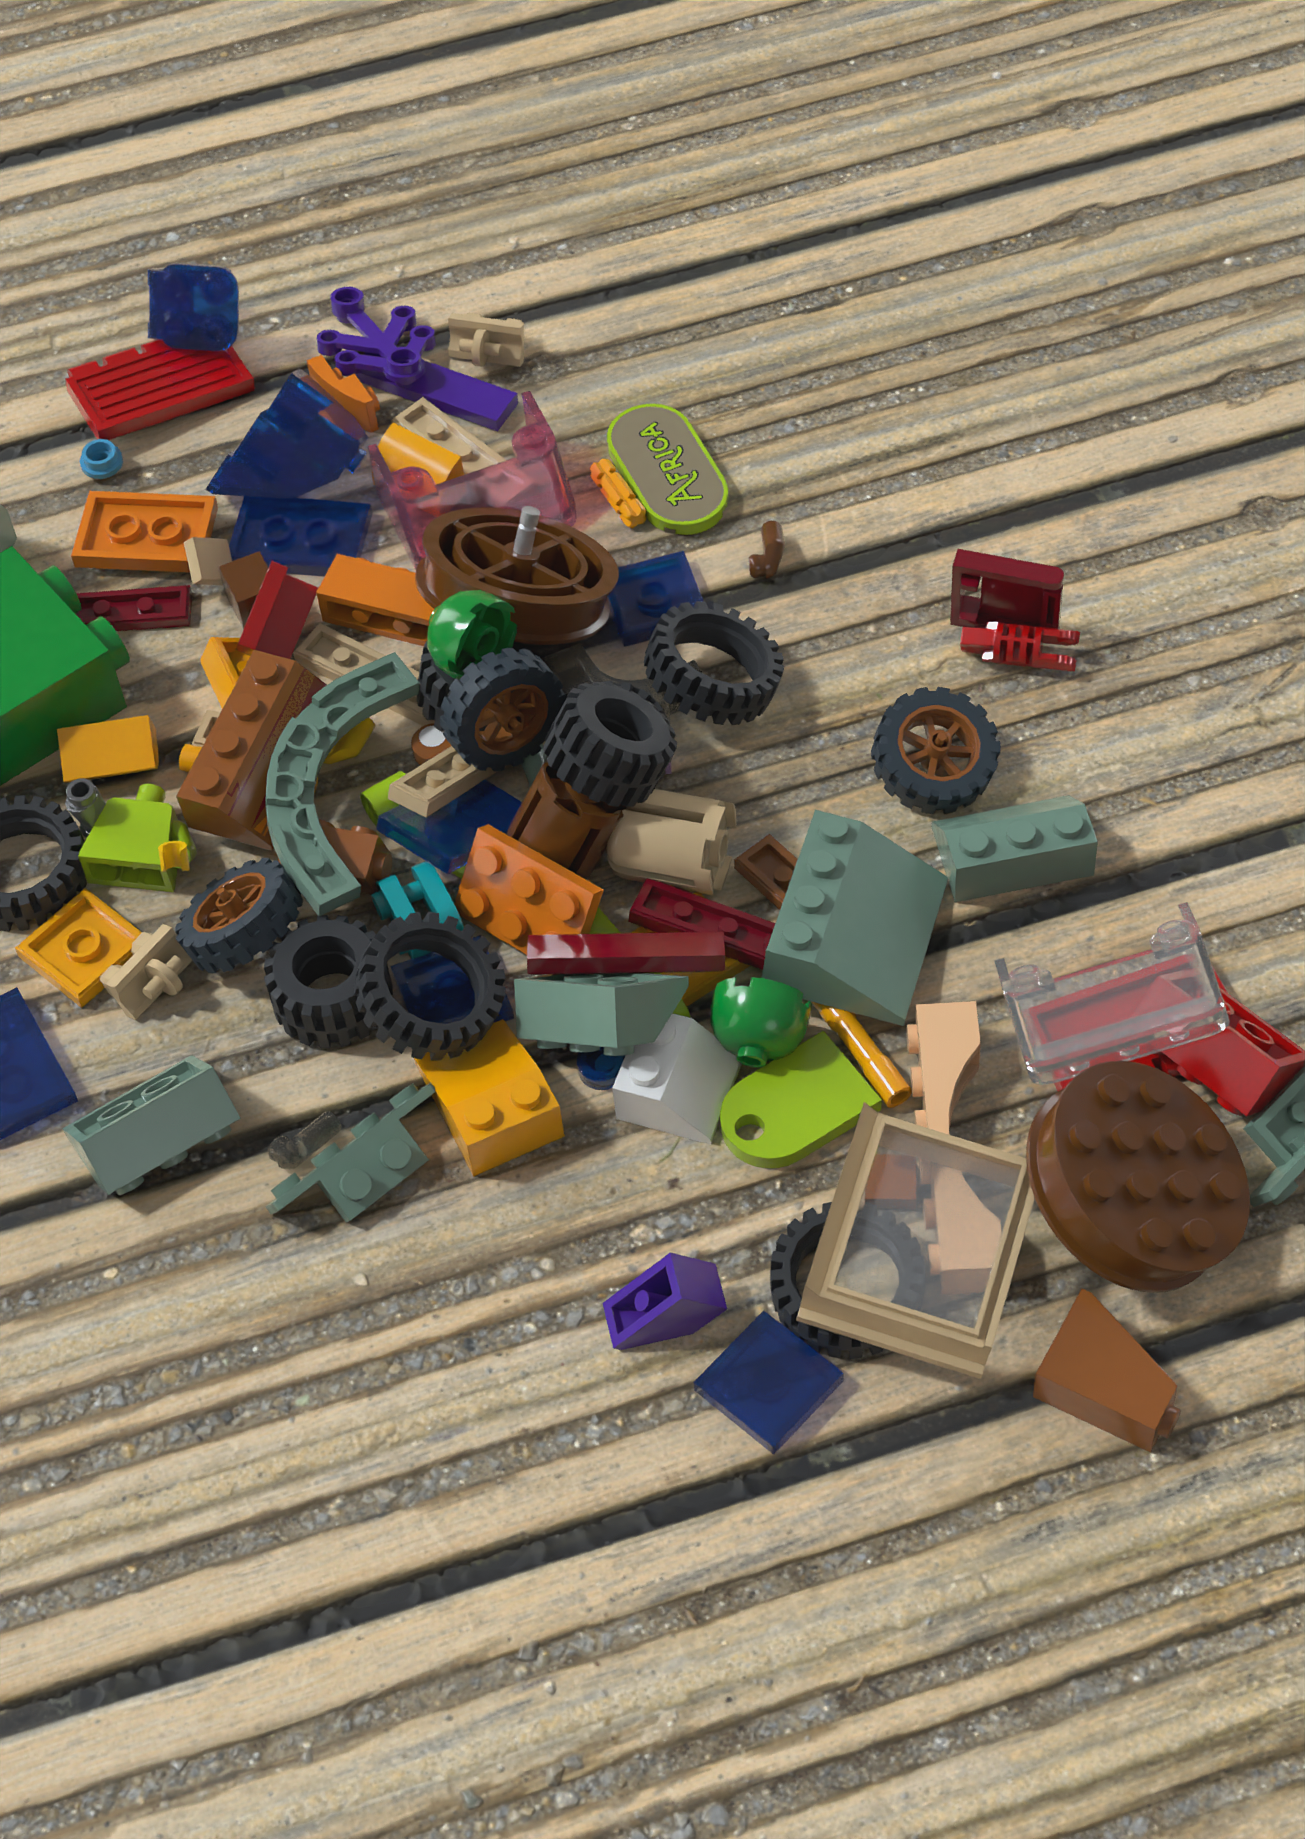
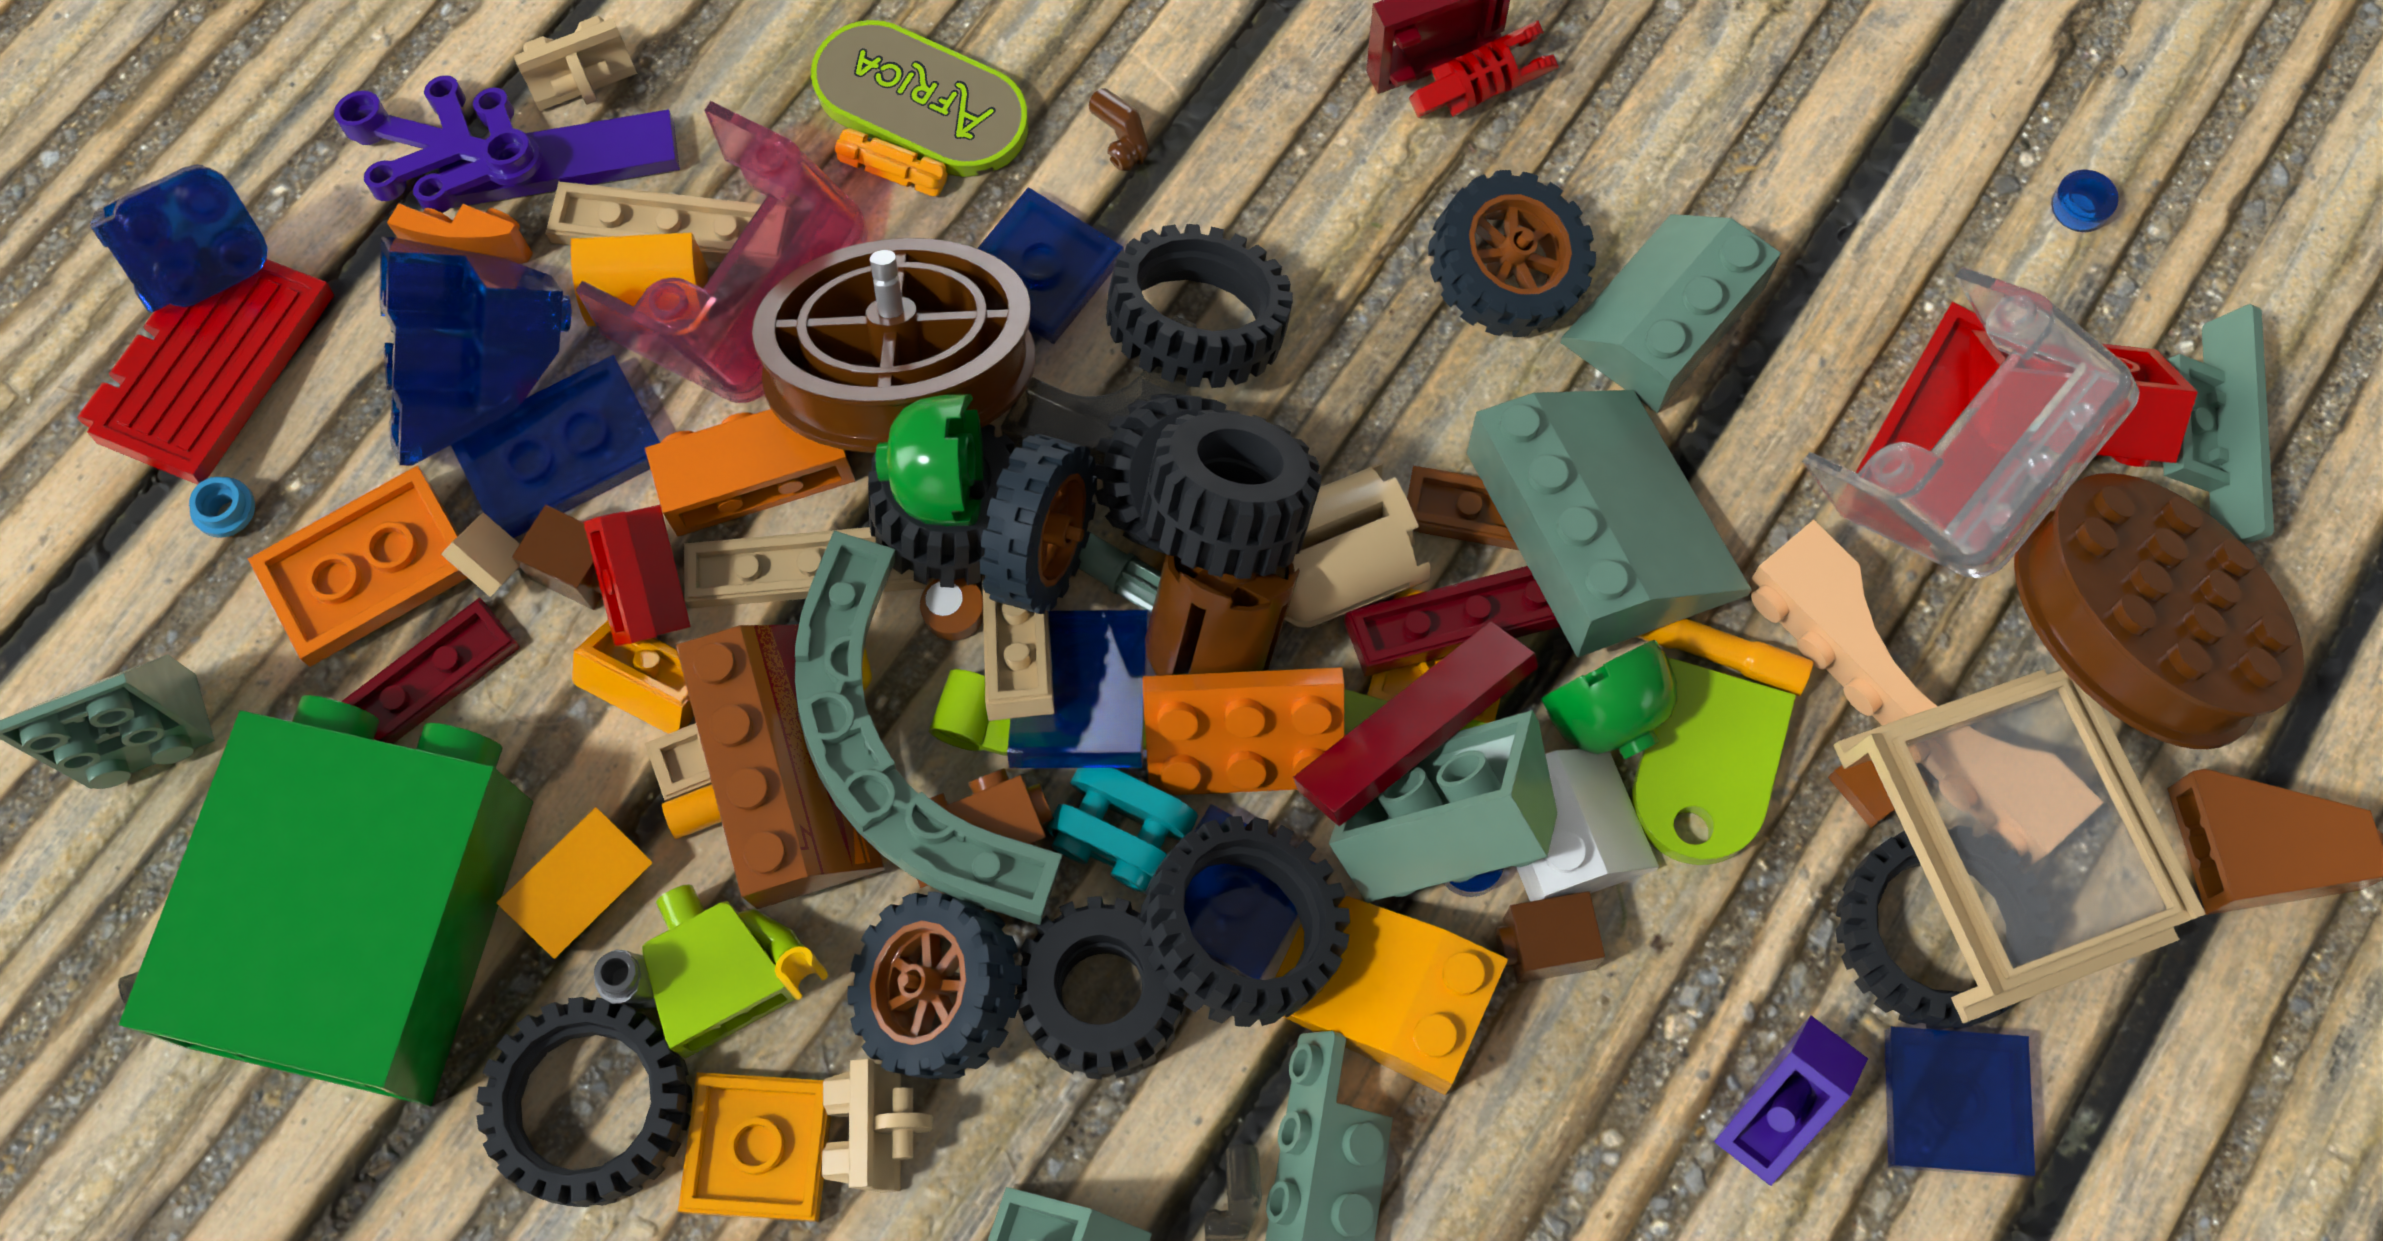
camera: 40 degrees left, 15 degrees up
none -> reddish brown brick [1496,891,1605,984]

